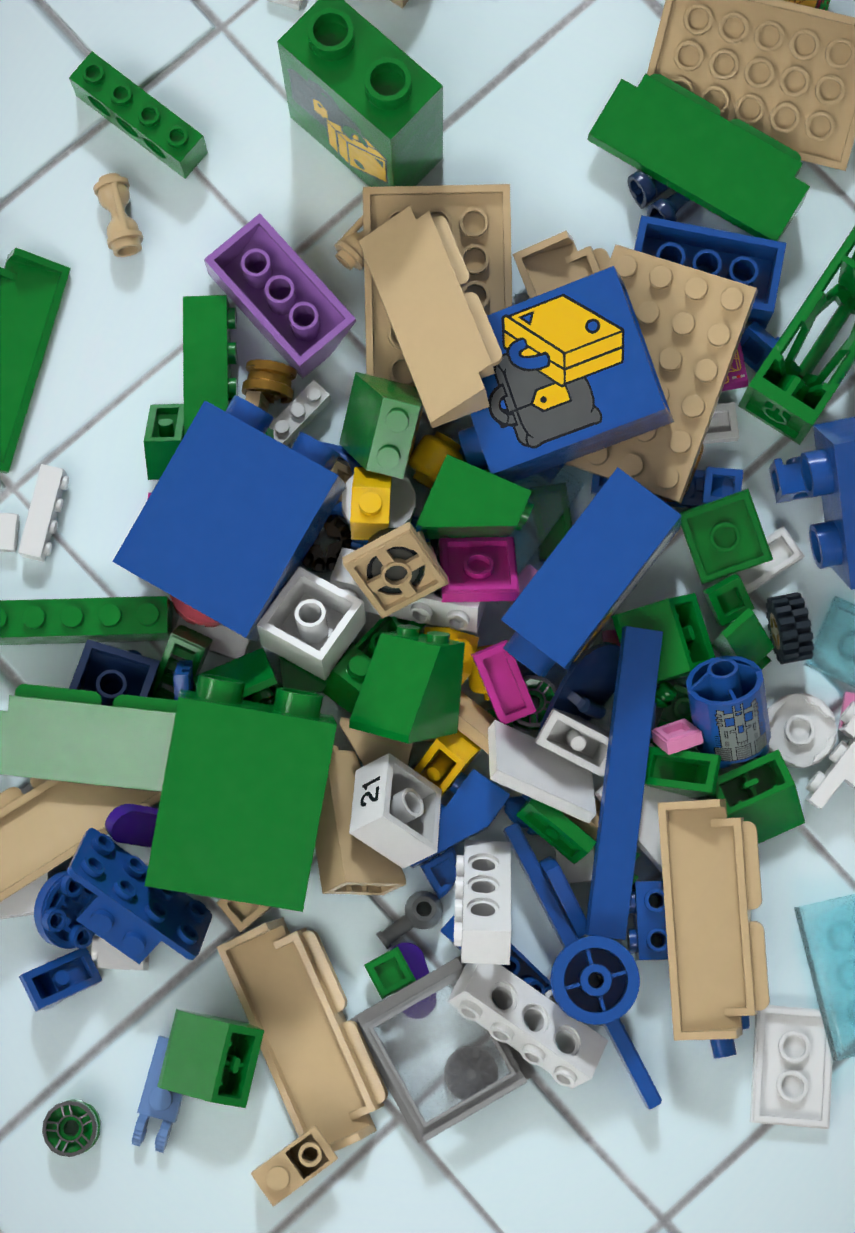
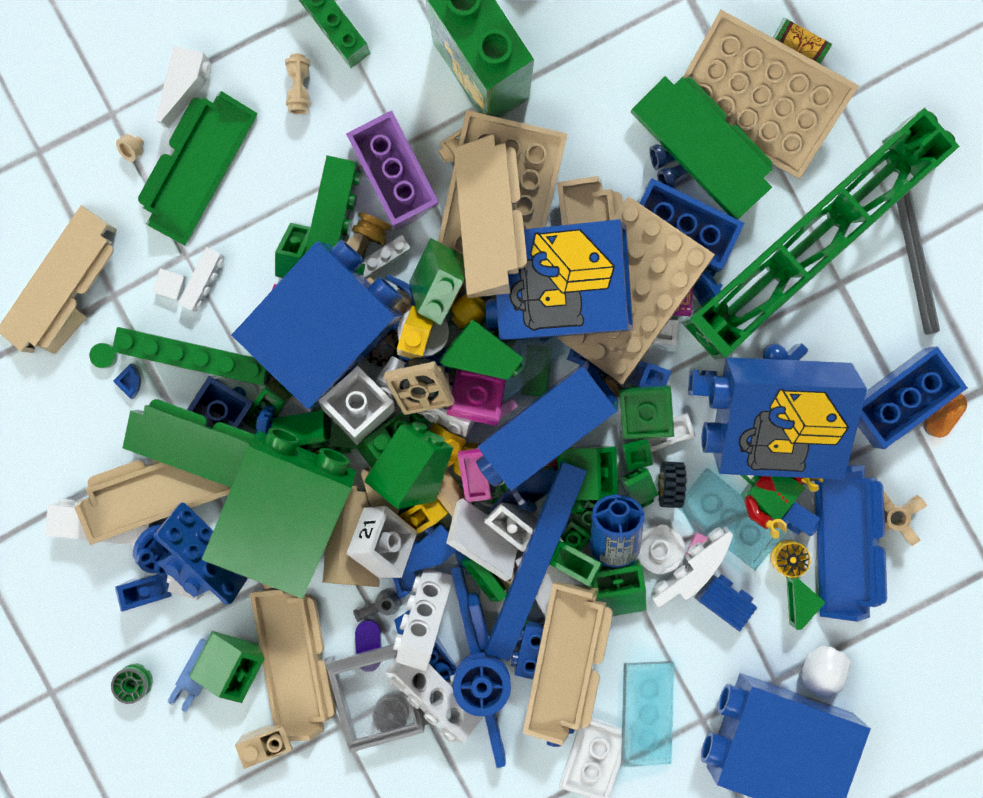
camera: 15 degrees right, 10 degrees up
dark purple tile [105,804,158,847] -> none
green tile [364,946,416,999] -> none
bright pink tile [651,718,704,755] -> none

